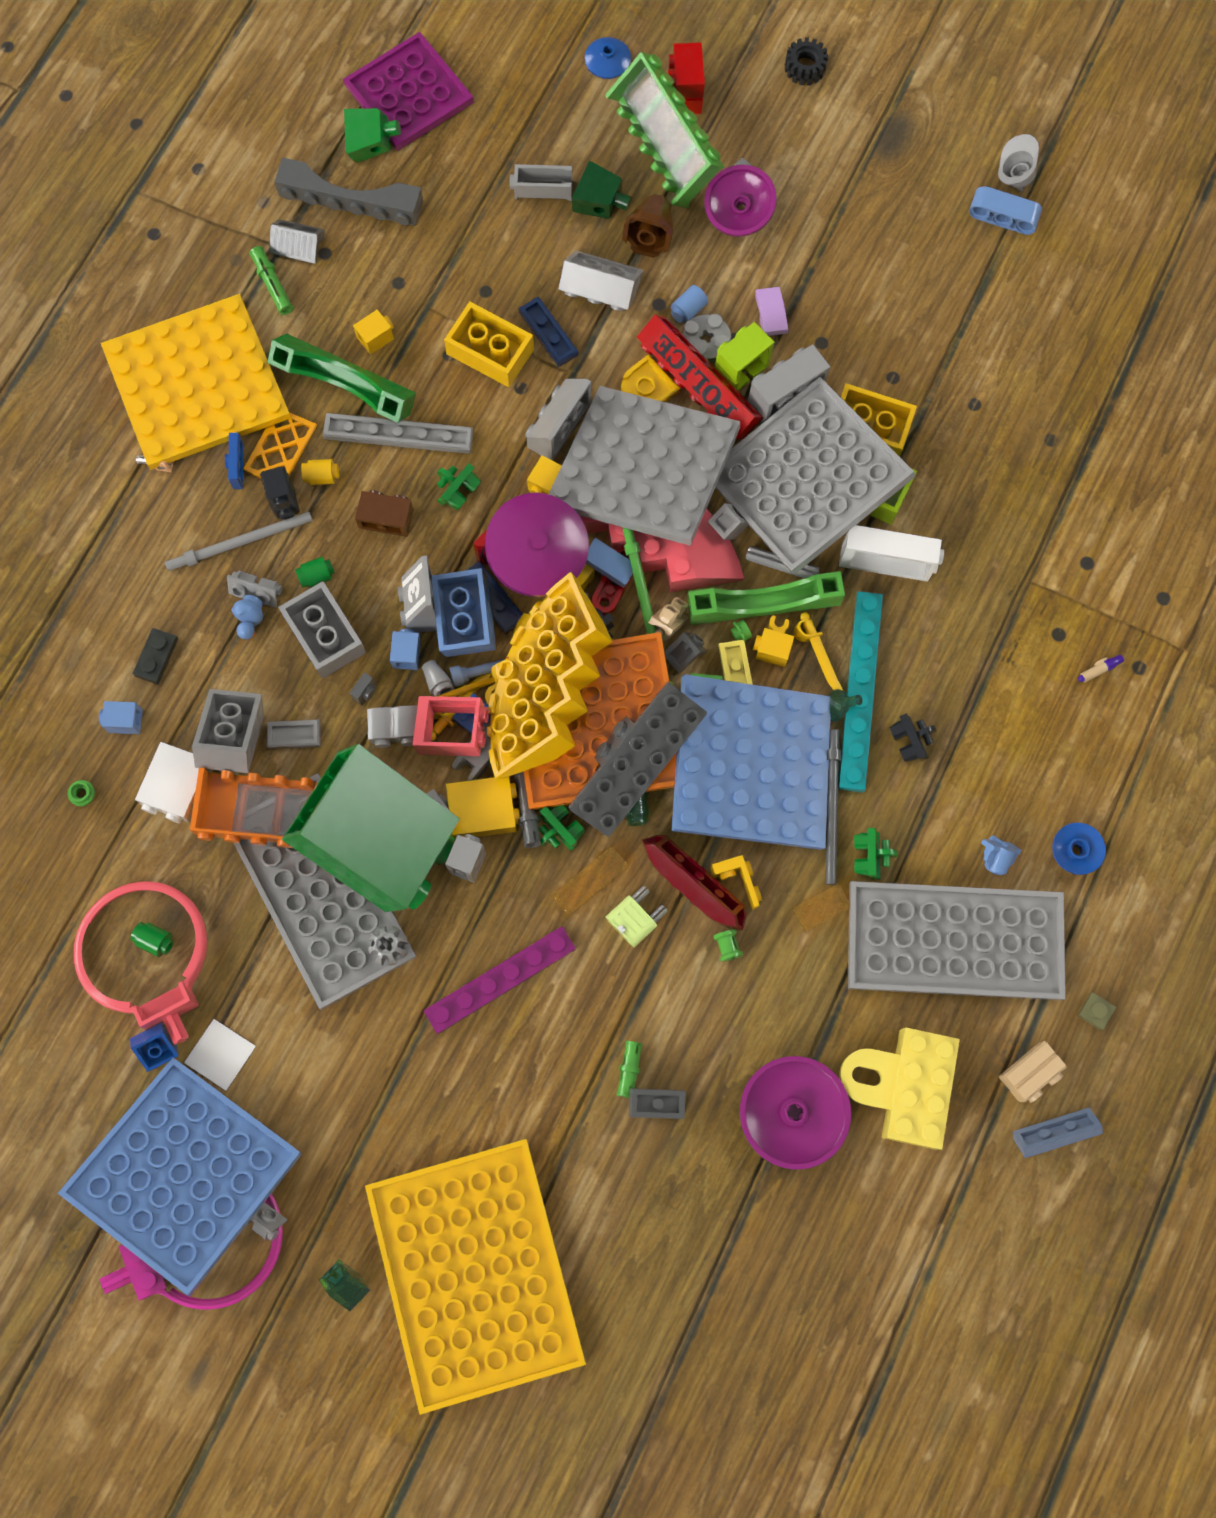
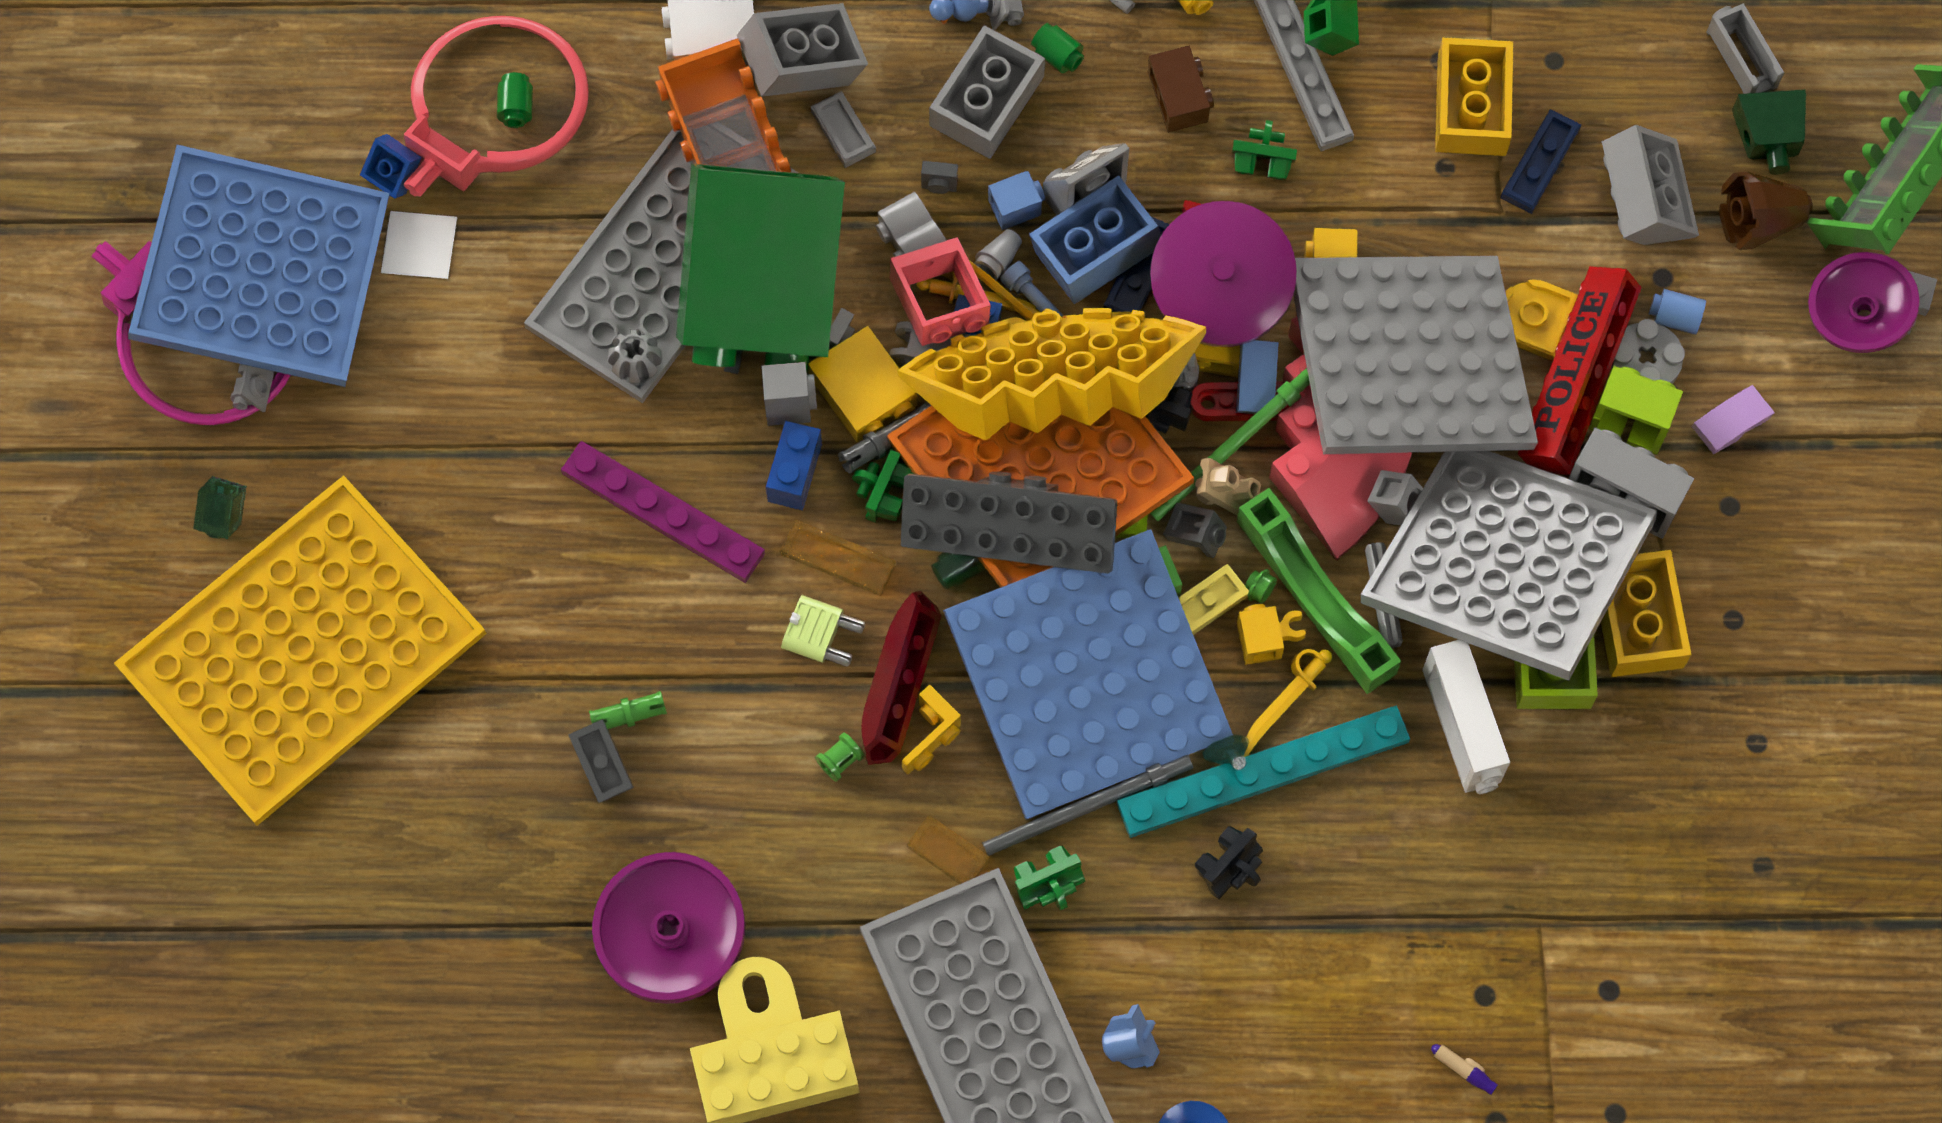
camera: 65 degrees right, 5 degrees down
light grey slope [525,379,591,461] -> none
none -> blue brick [766,420,822,511]

